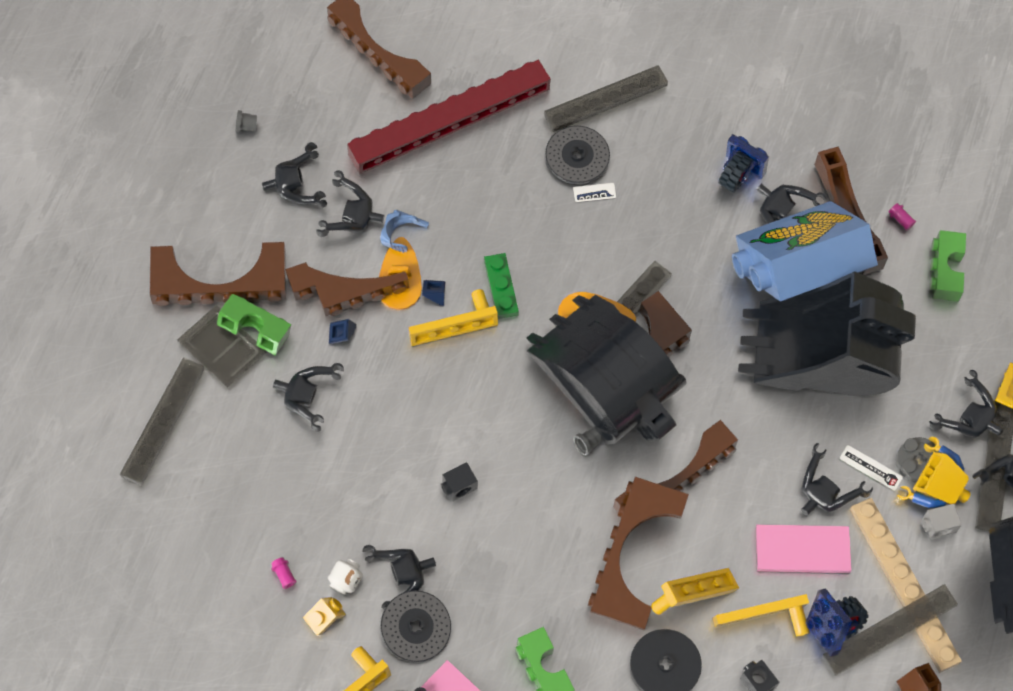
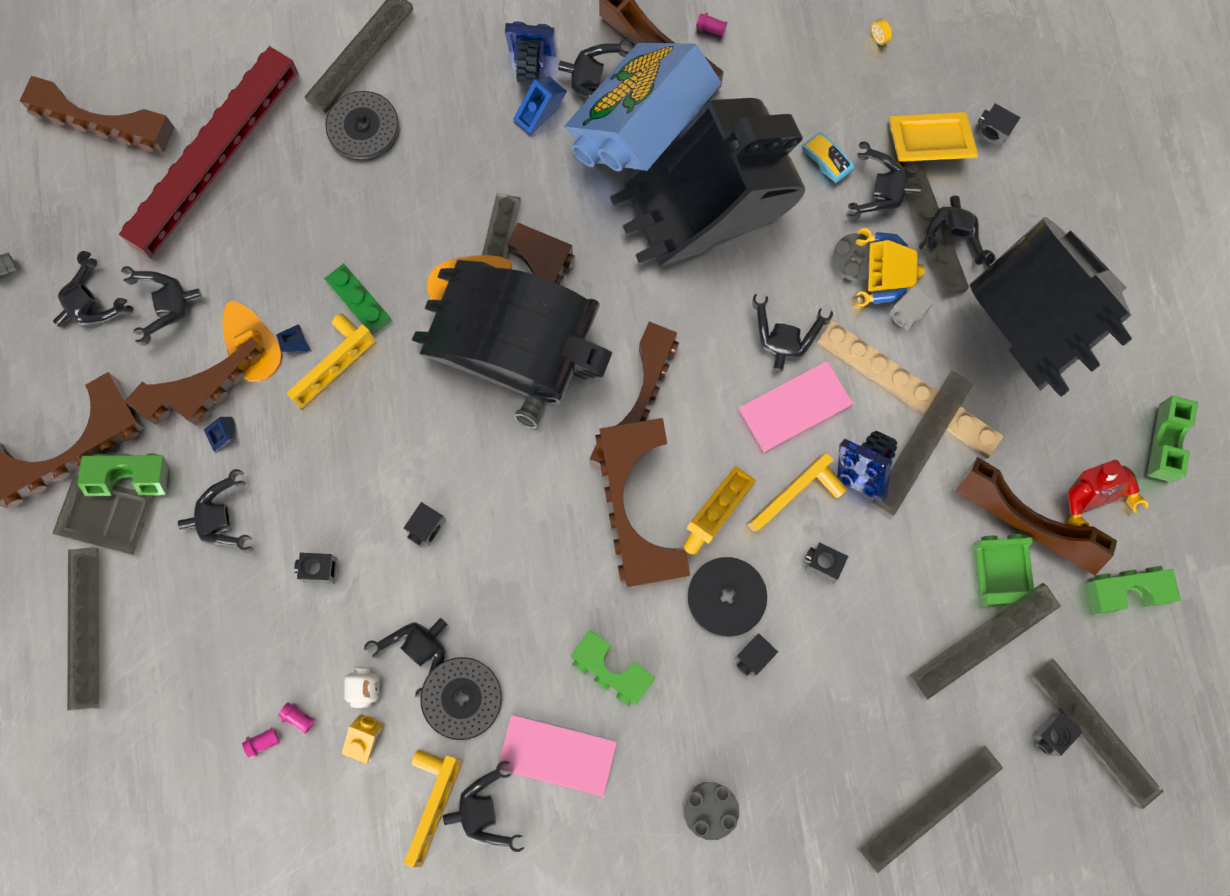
camera: 25 degrees left, 10 degrees up
medium blue helmet [380,210,429,253] -> none
white sticker [573,183,616,202] -> none
white sticker [839,445,903,491] -> none
bright green arch [929,230,966,302] -> none
none -> dark pink pin [242,727,280,757]
none -> black brick [294,552,337,584]
none -> blue slope [513,76,567,134]
none -> slope [802,132,855,183]

